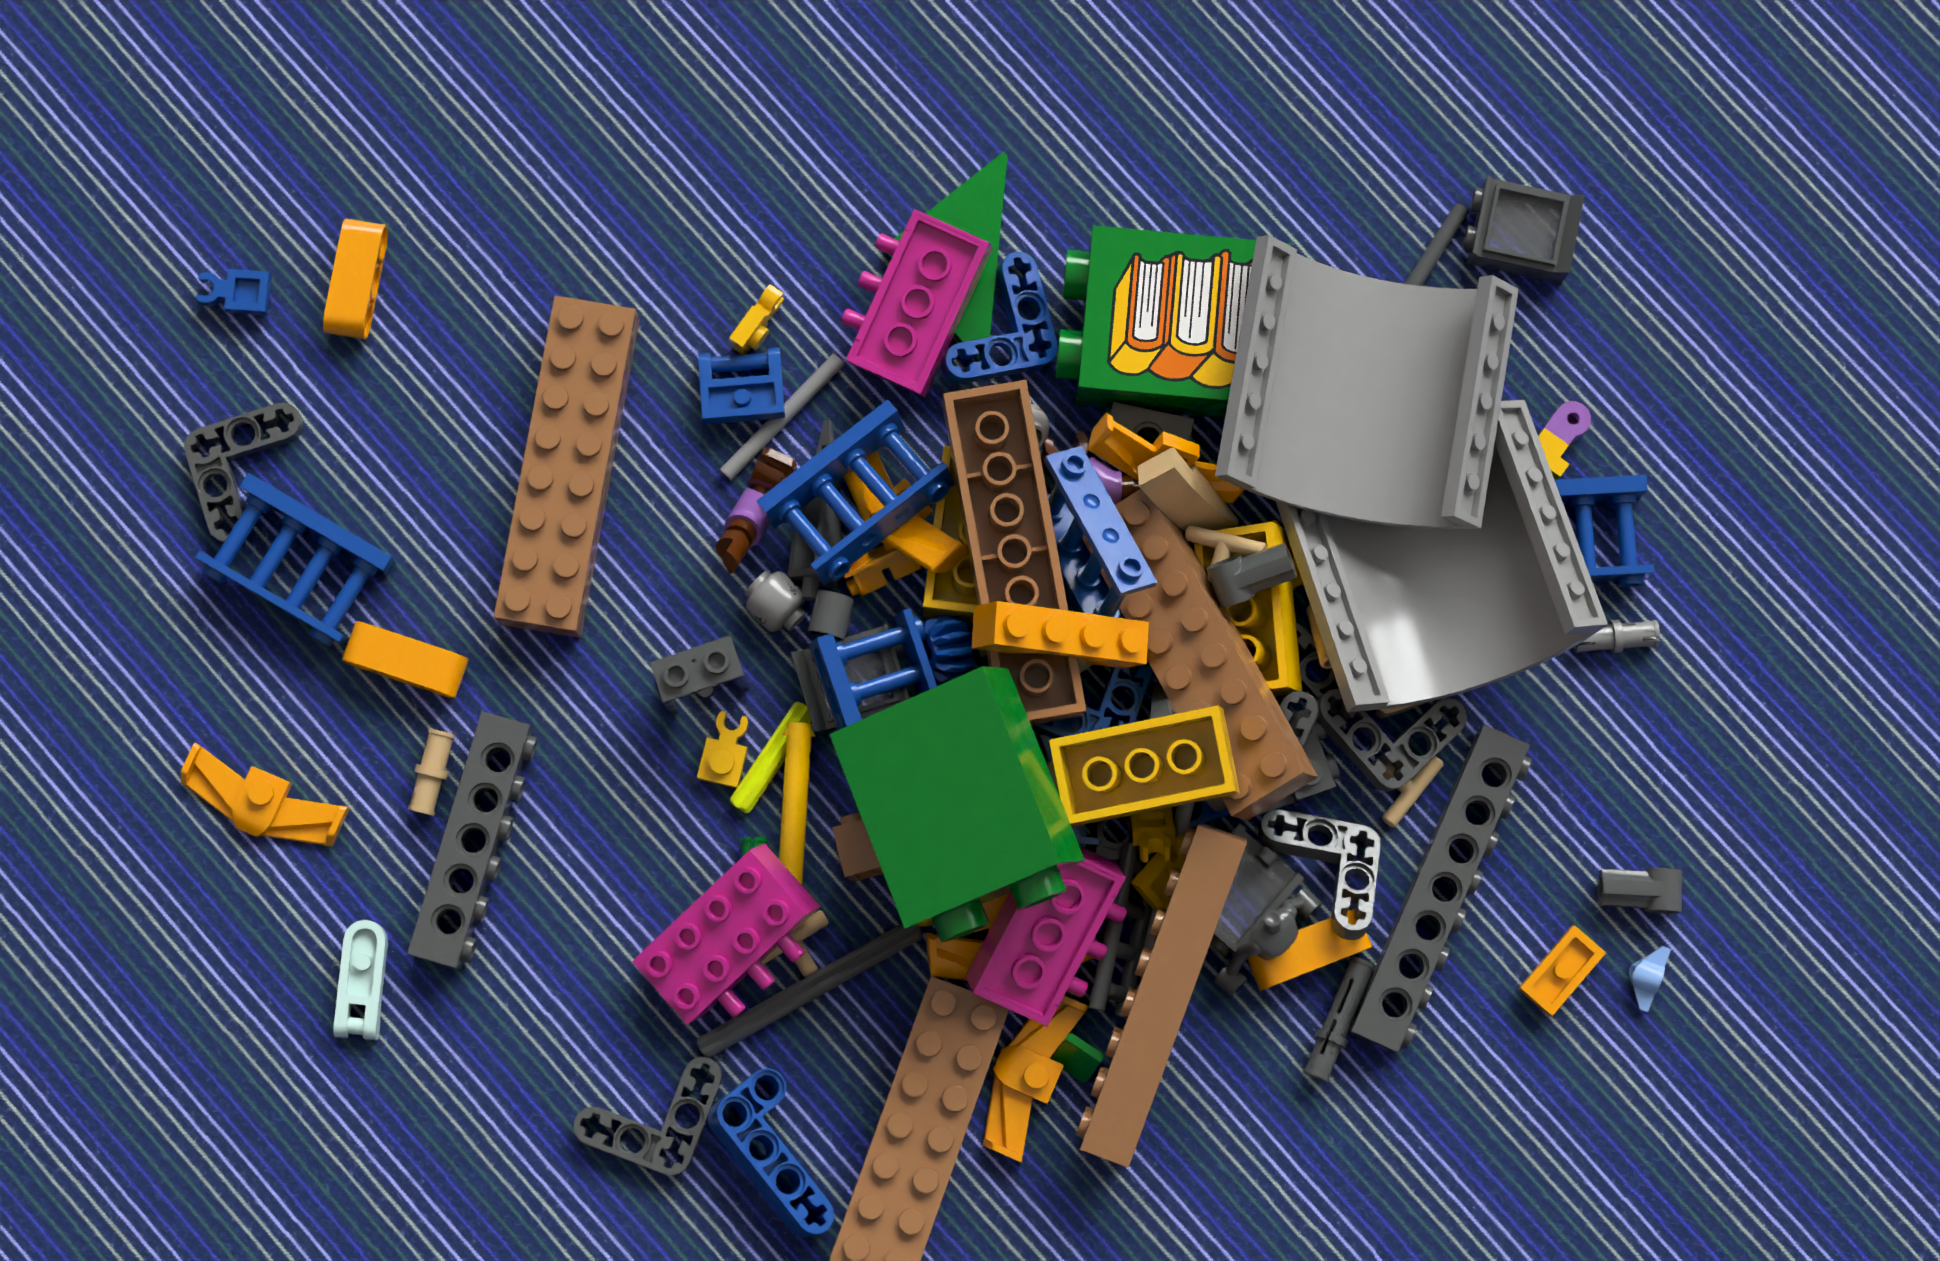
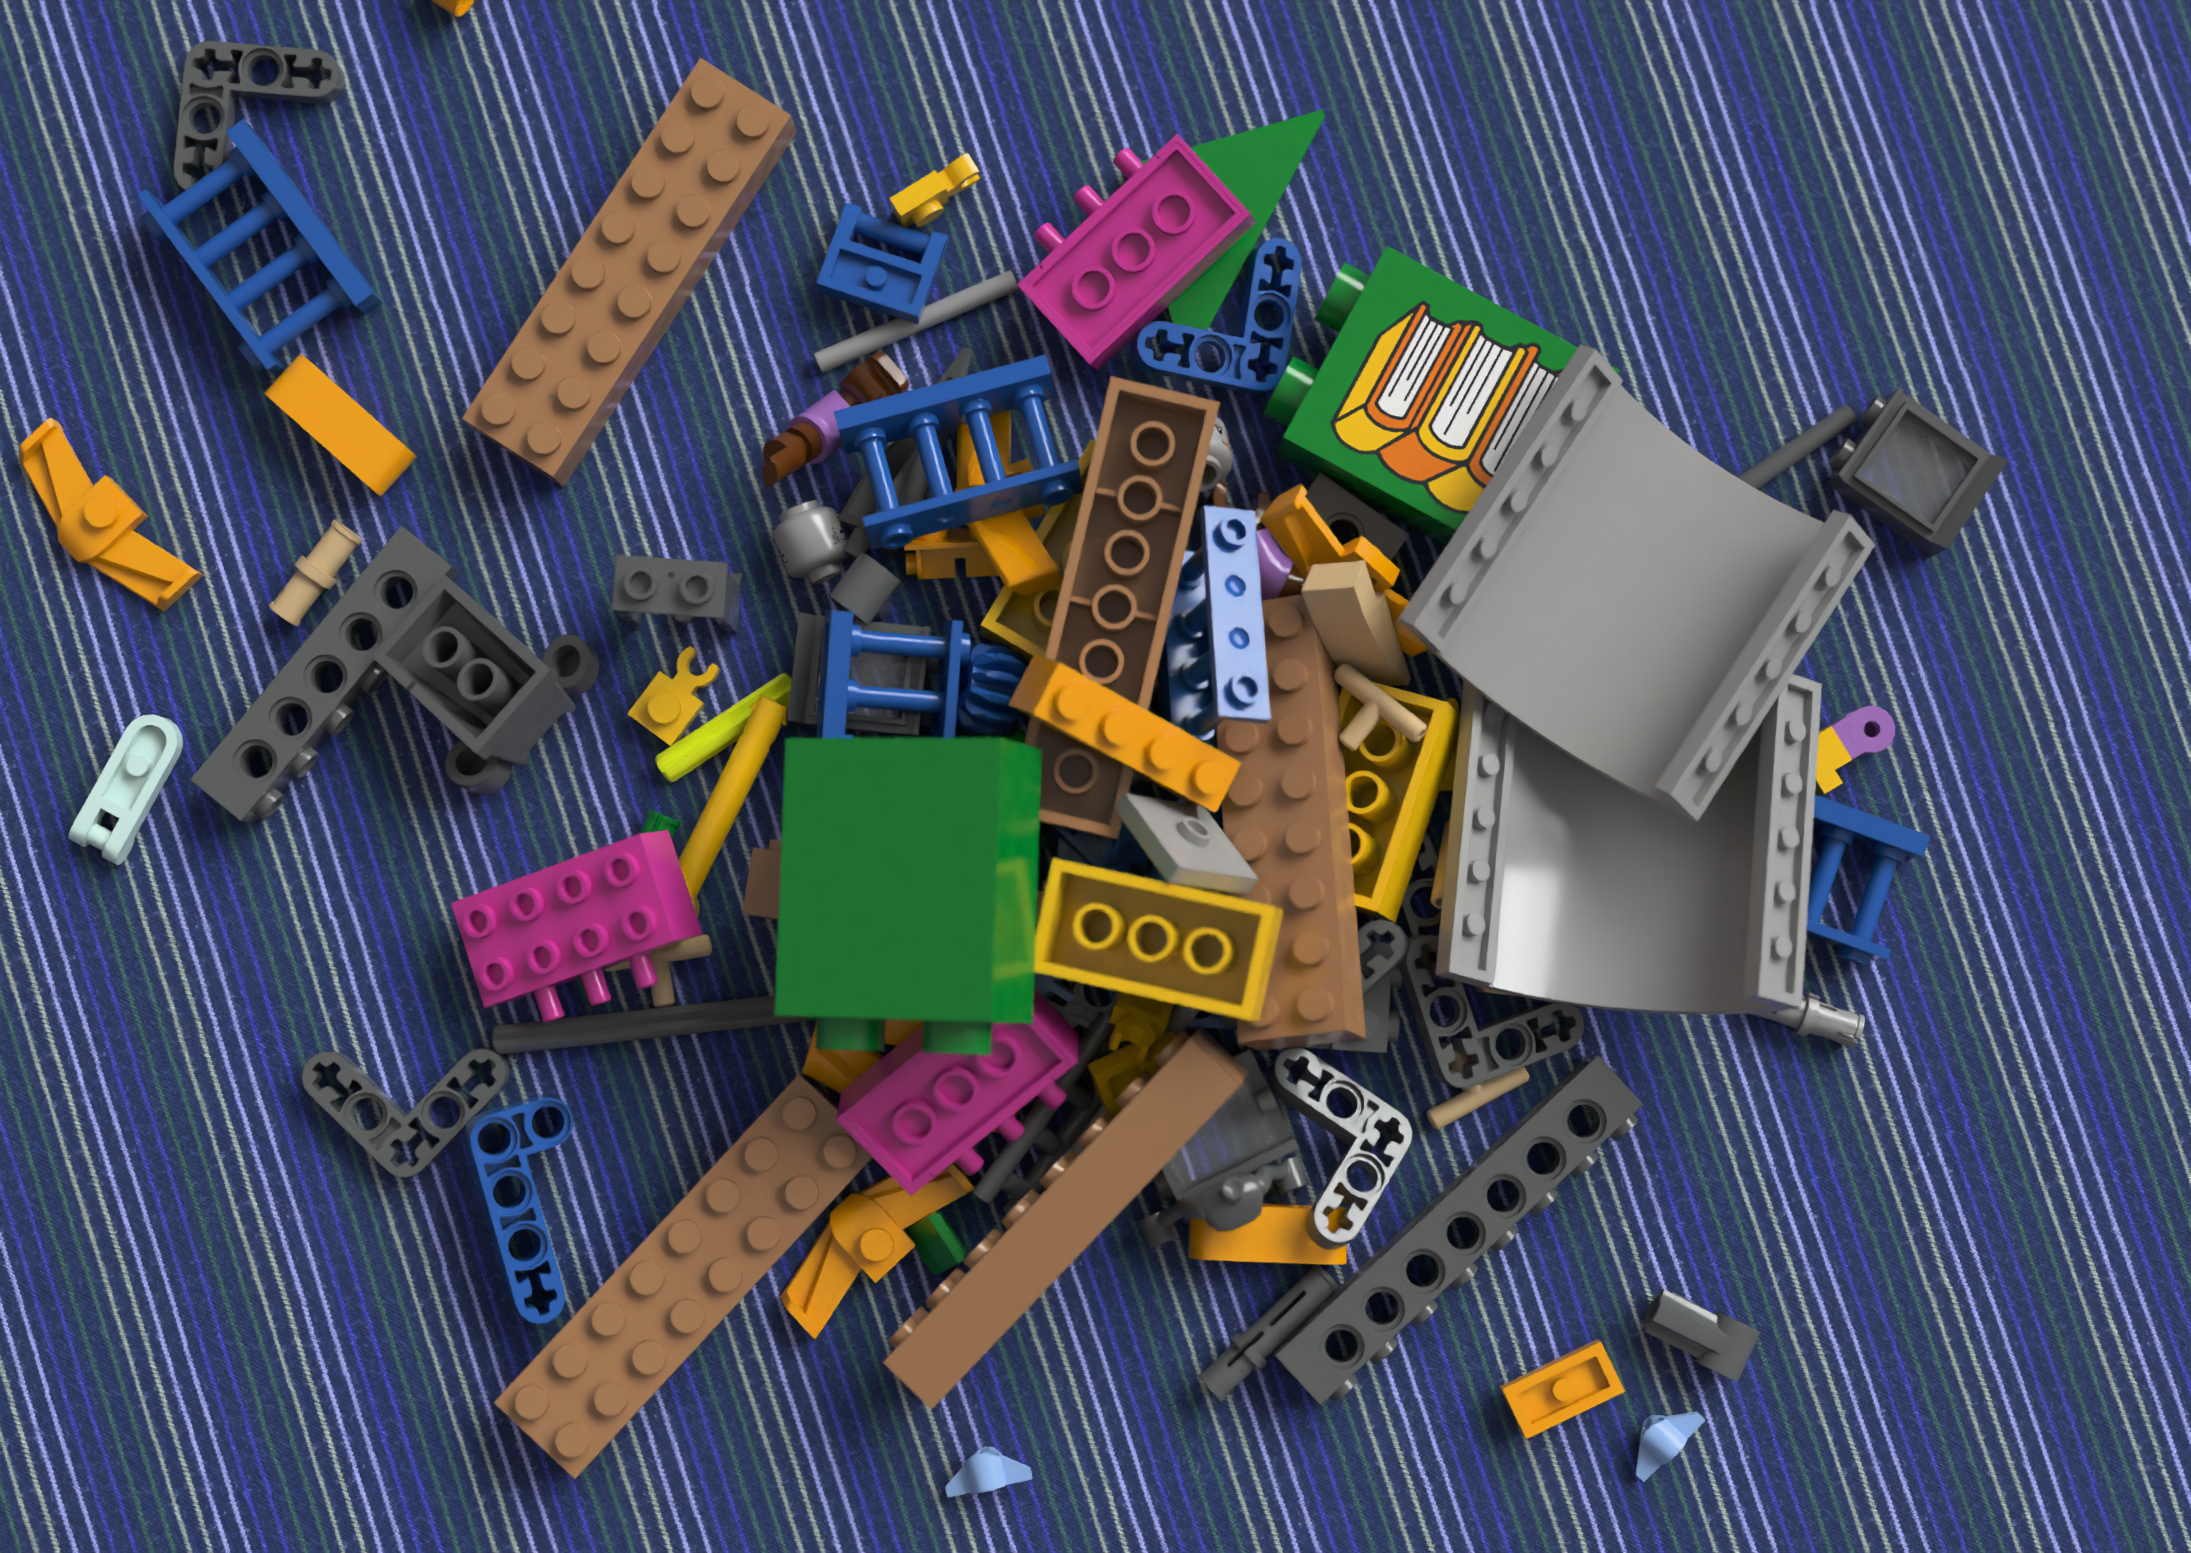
camera: 20 degrees right, 5 degrees up
dark grey piece [1206,542,1297,608] -> none
none -> dark grey piece [371,574,599,795]
none -> light blue piece [945,1447,1033,1498]
none -> light grey plate [1115,793,1259,894]

